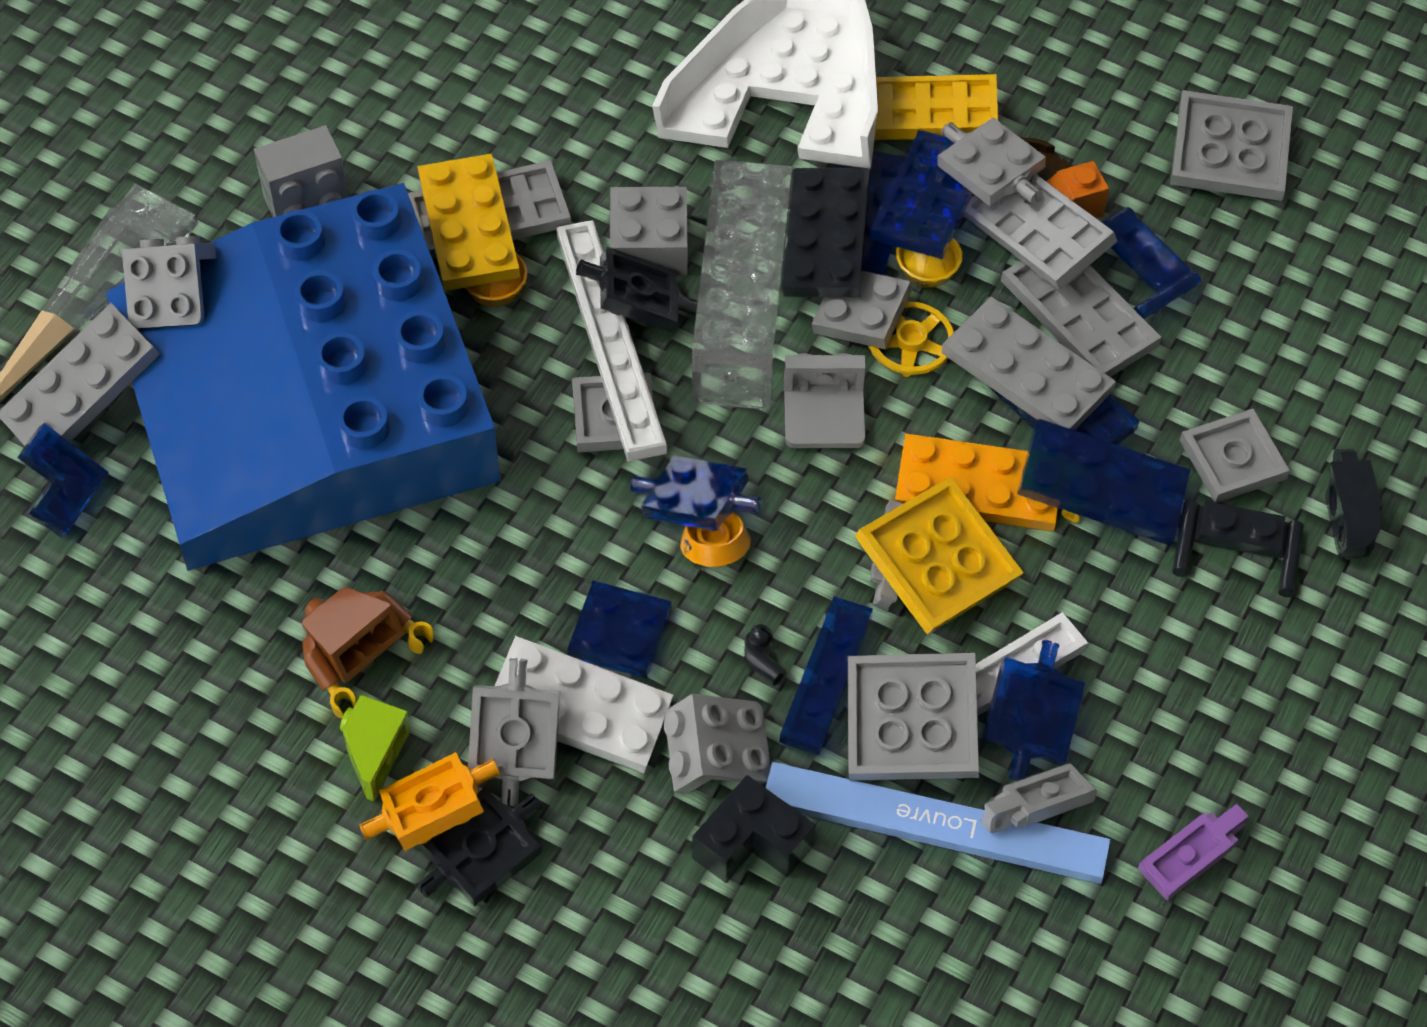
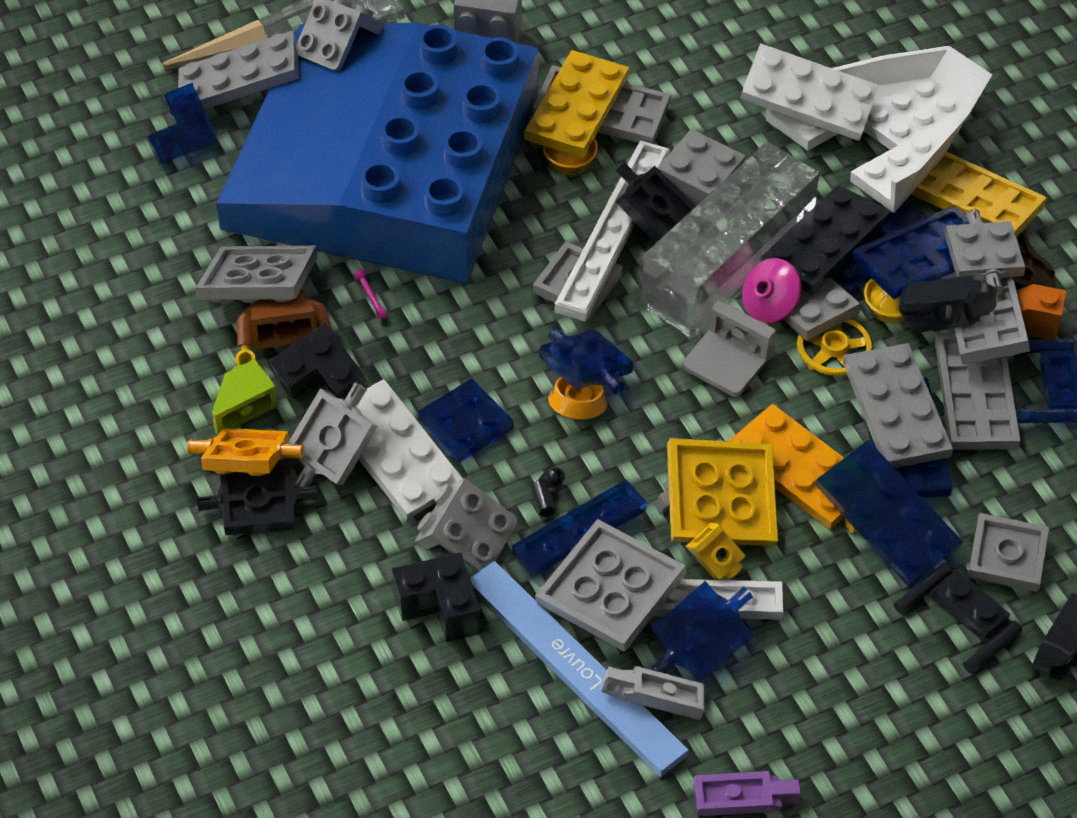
camera: 35 degrees right, 5 degrees down
none -> light grey plate [196,246,317,303]
none -> black brick [269,323,369,400]
none -> dark pink hinge [354,269,387,322]
none -> yellow brick [686,522,745,580]
none -> white plate [740,43,879,141]
none -> dark pink dish [742,258,801,324]
none -> black piece [898,275,998,332]

